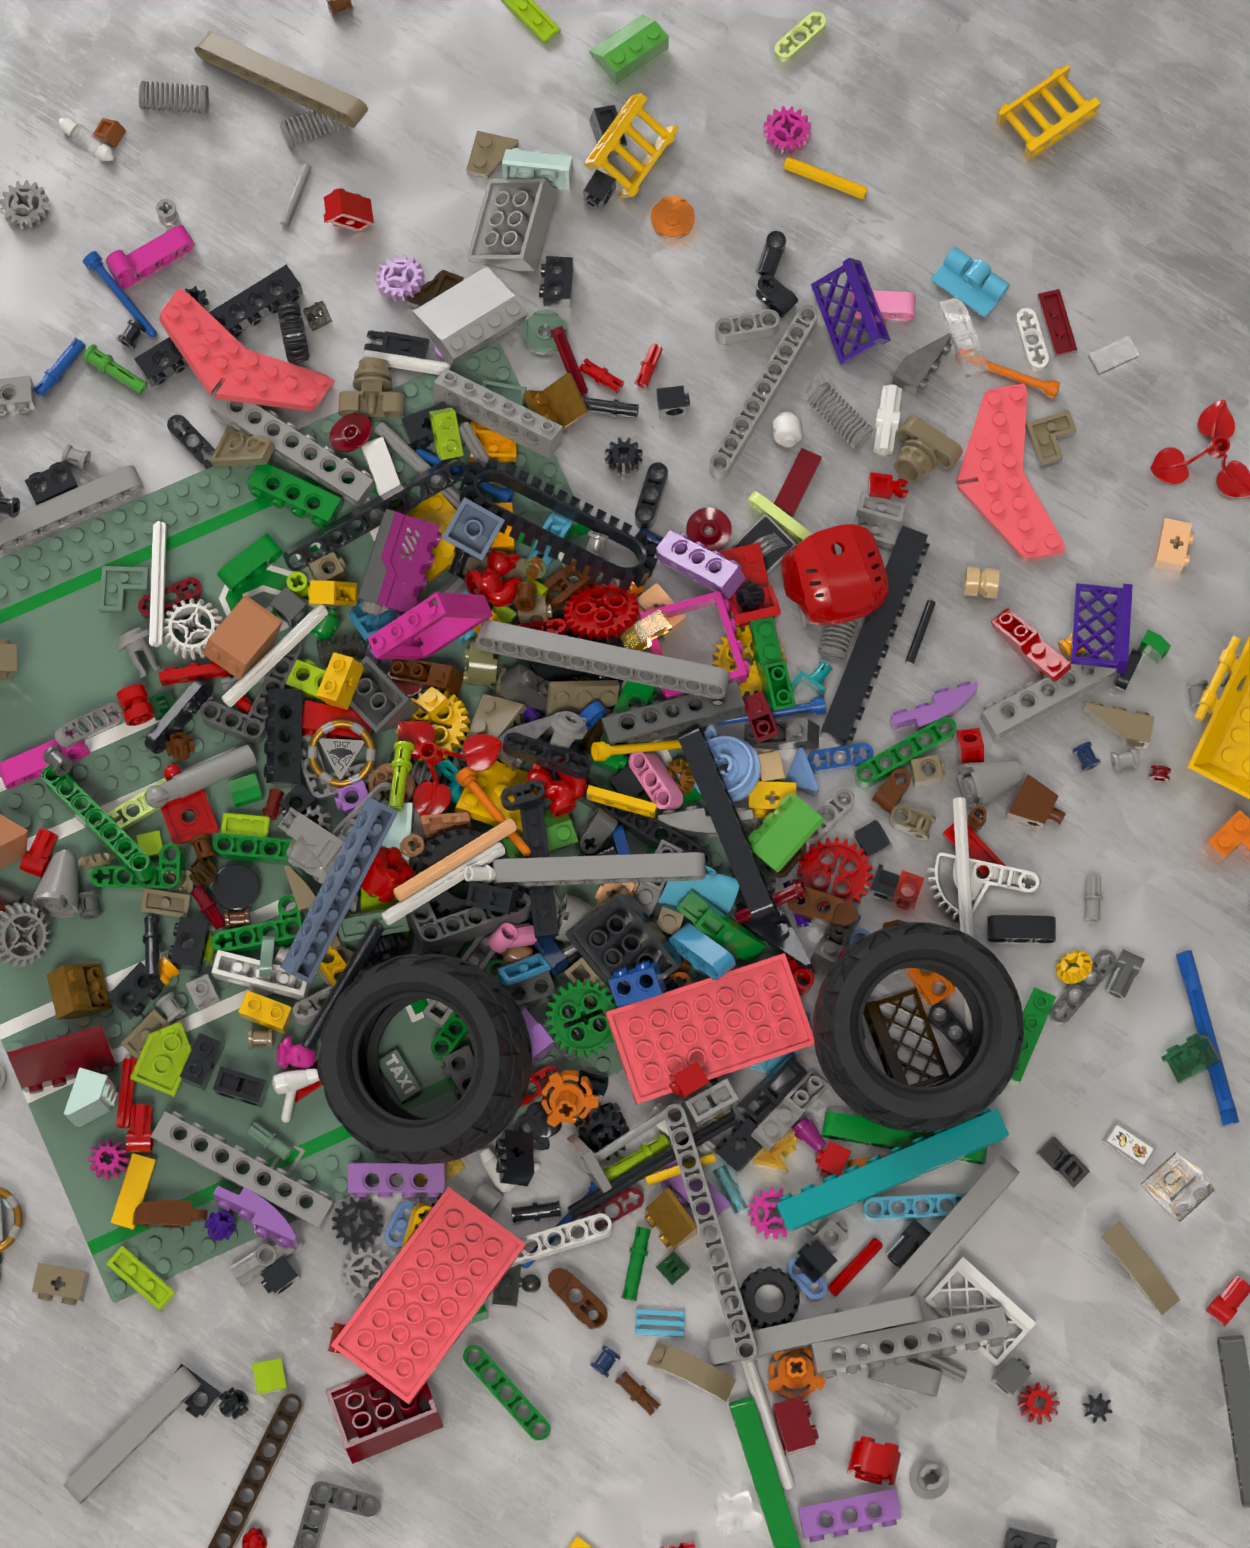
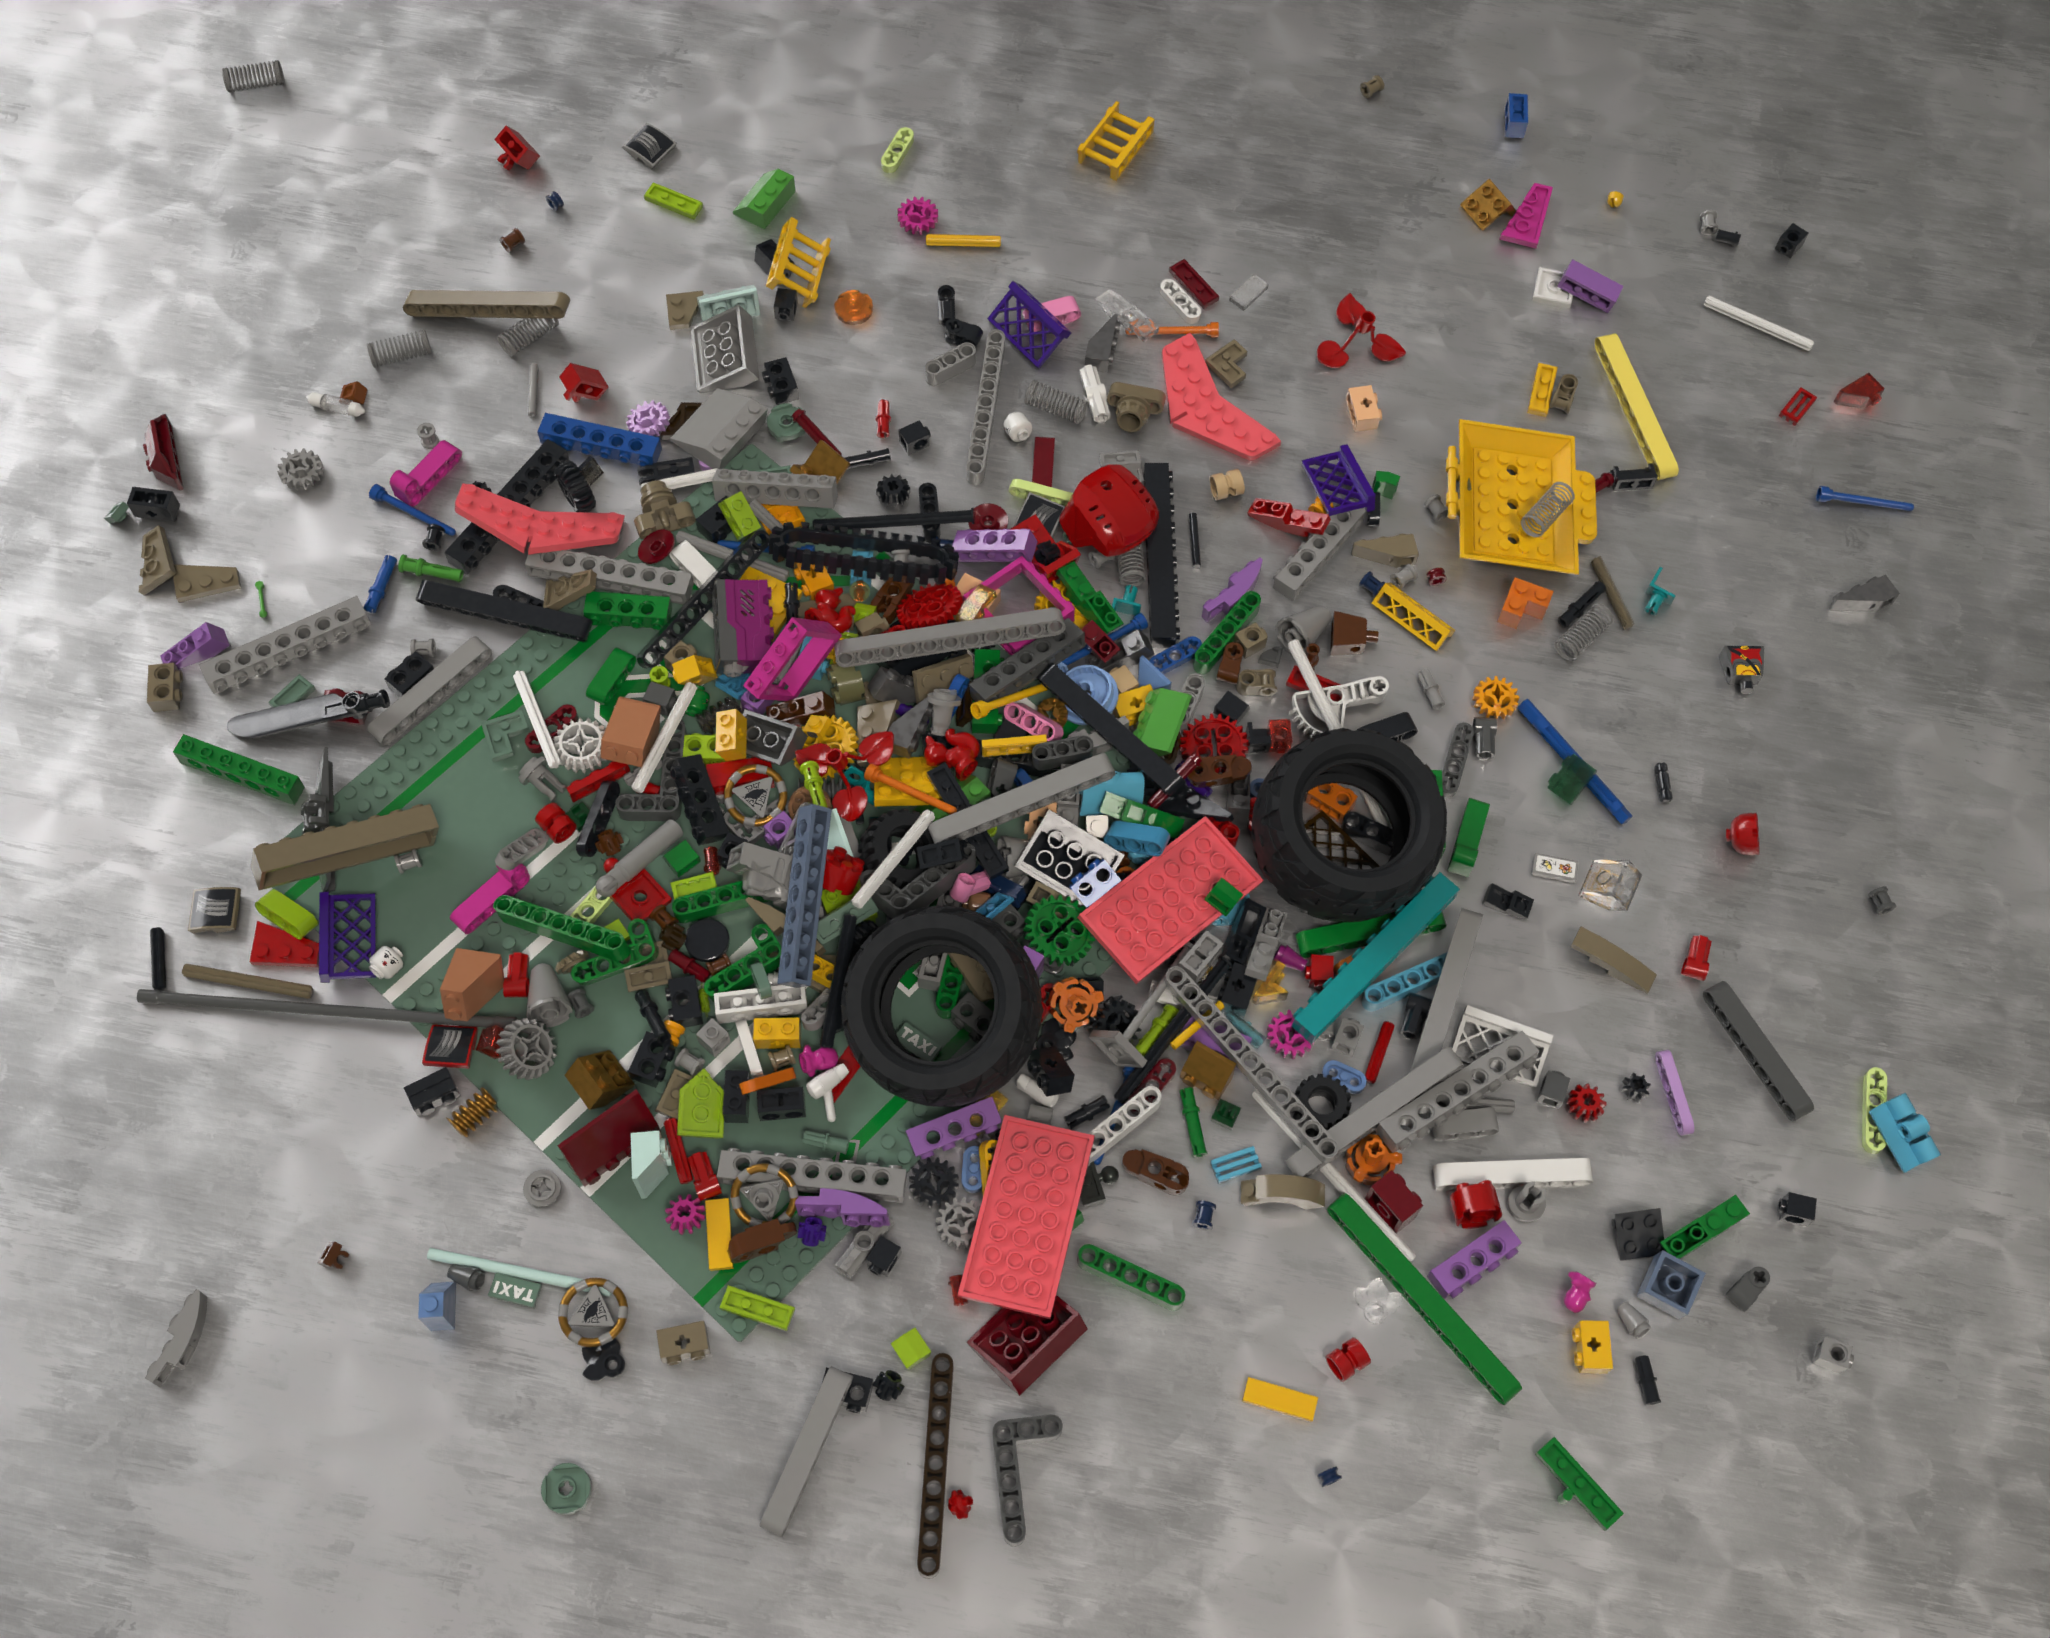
camera: 25 degrees left, 10 degrees down
dark grey bush [43,745,73,776] -> none
light nougat axle [394,818,517,901] -> none
medium nougat bush [400,834,424,857] -> none
nougat wing [421,812,472,841] -> none
sand blue slope [442,497,505,562] -> none
white pin [464,865,496,884] -> none
black beam [501,781,545,811] -> none
black beam [502,732,592,779] -> none
reddish brown bush [515,581,537,612] -> none
red pin [579,358,625,394] -> none
reddish brown pin [615,1371,661,1416] -> none
red brick [669,1061,709,1099] -> none
black brick [794,1239,838,1284] -> none
red plate [868,472,908,499] -> none
medium azure panel [930,247,1010,317] -> none
red brick [956,728,984,764] -> none
yellow gear [1055,949,1093,984] -> none
none -> black beam [415,580,593,642]
none -> blue brick [537,413,662,467]
none -> light grey piece [730,1163,799,1227]
none -> white beam [735,1019,764,1079]
none -> orange beam [739,1067,797,1095]
none -> black axle [812,508,975,531]
none -> dark grey beam [1032,736,1094,770]
none -> green piece [1204,877,1244,916]
none -> dark grey tile [1258,647,1283,668]
none -> yellow fence [1372,583,1456,651]
none -> white beam [1433,1158,1593,1191]
none -> green beam [1447,798,1490,877]
none -> light orange gear [1472,676,1520,720]
none -> lavender beam [1655,1050,1694,1136]

